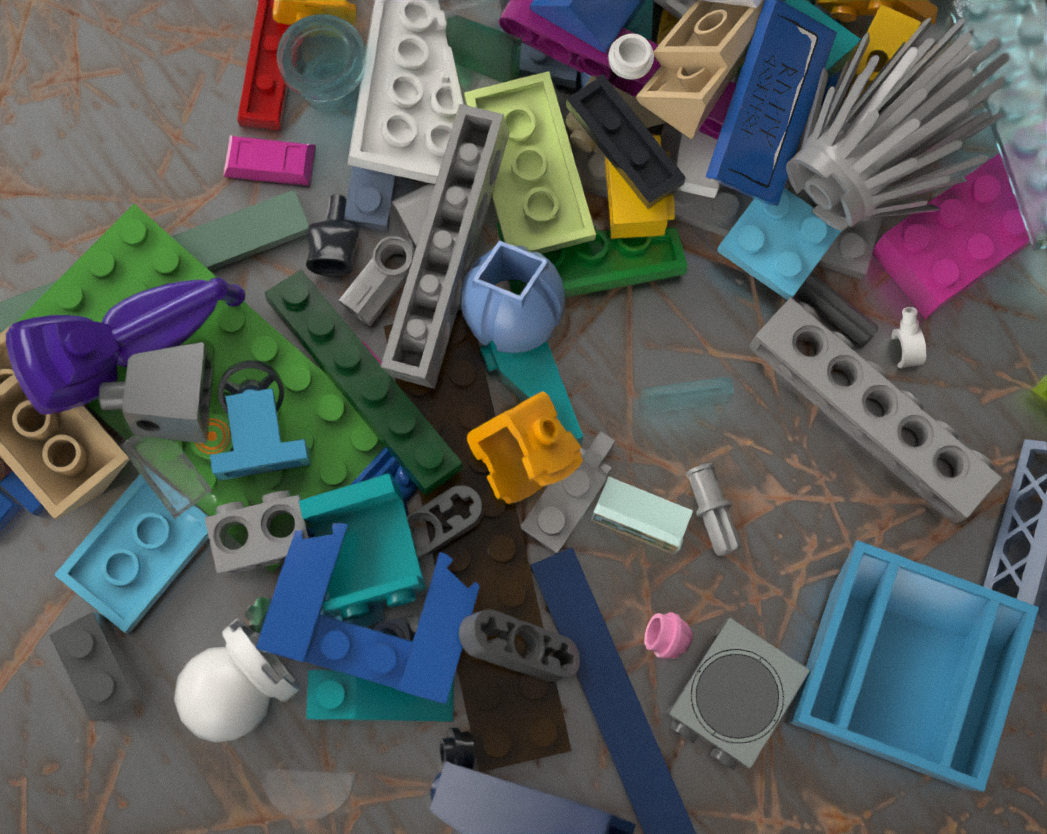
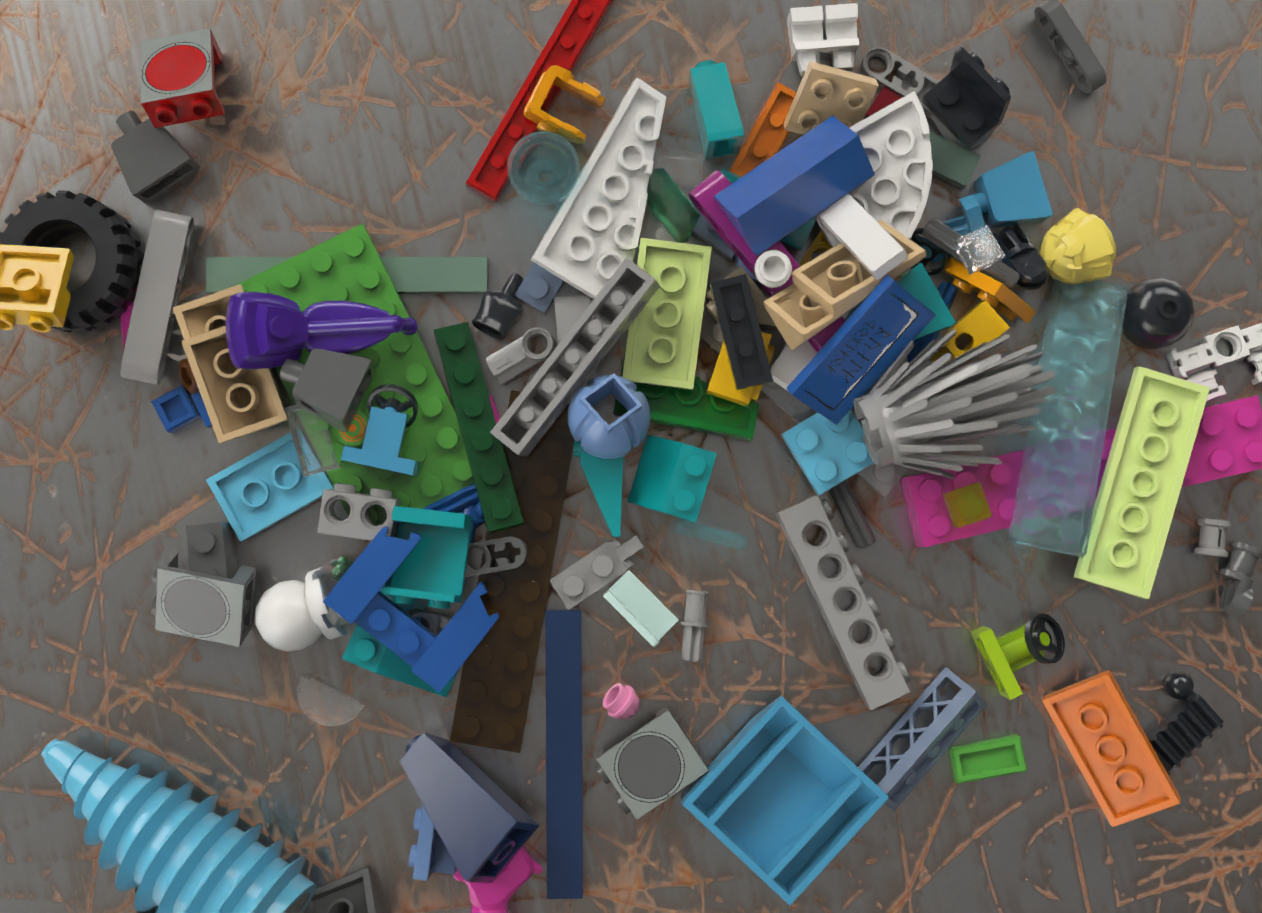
camera: 25 degrees right, 10 degrees up
dark pink tile [223,135,316,186] -> none
black plate [439,727,475,770] -> none
dark grey beam [459,609,580,682] -> none
light orange piece [467,392,583,504] -> none
white piece [891,307,926,369] -> none
none -> panel [151,551,256,647]
none -> teal slope [627,435,717,523]
none -> clear neon green plate [943,482,992,528]

